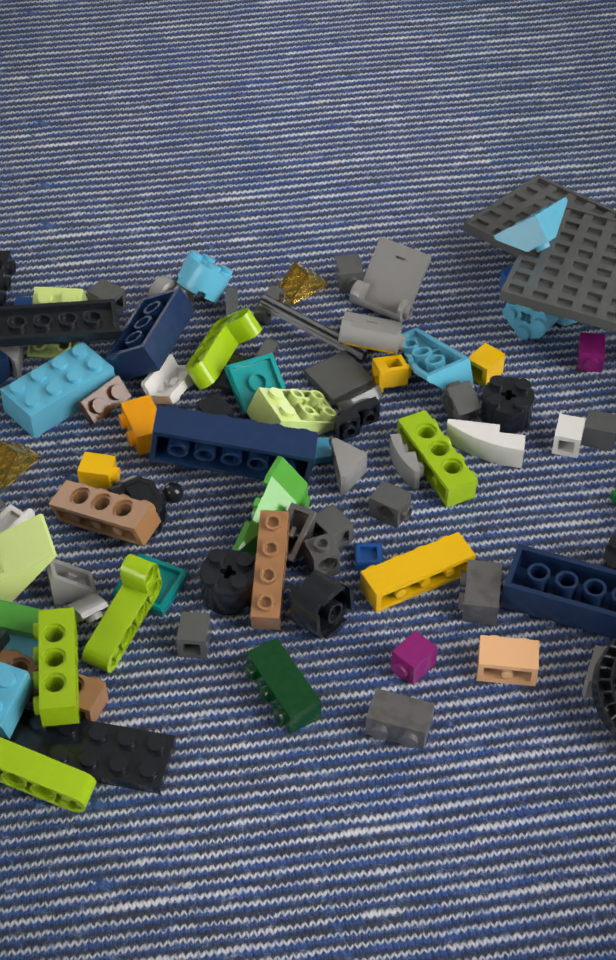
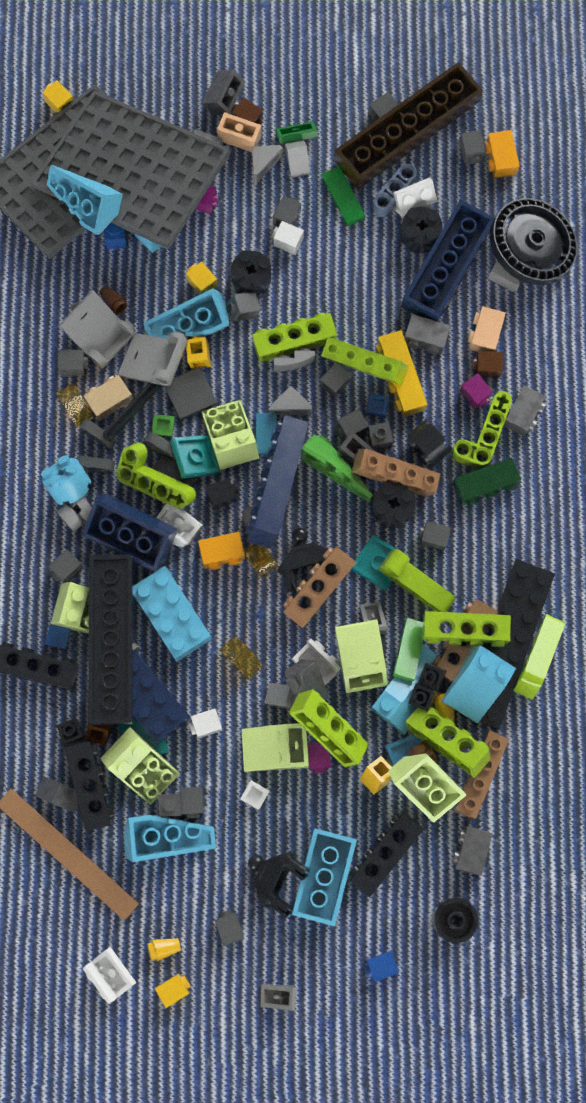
camera: 85 degrees left, 30 degrees up
light grey slope [63,593,108,624] -> none
plate [77,375,132,424] -> none
yellow brick [77,452,121,489] -> none
black slope [334,396,380,440] -> none
dark grey beam [337,384,383,413] -> none
white slope [446,419,526,468] -> none
none -> tan brick [84,375,133,422]
none -> reddish brown cone [99,285,127,315]
none -> bright green plate [152,414,175,438]
none -> clear yellow slope [243,544,277,579]
none -> lime brick [321,337,408,385]
none -> lime beam [452,391,512,470]
none -> reddish brown brick [472,351,503,378]

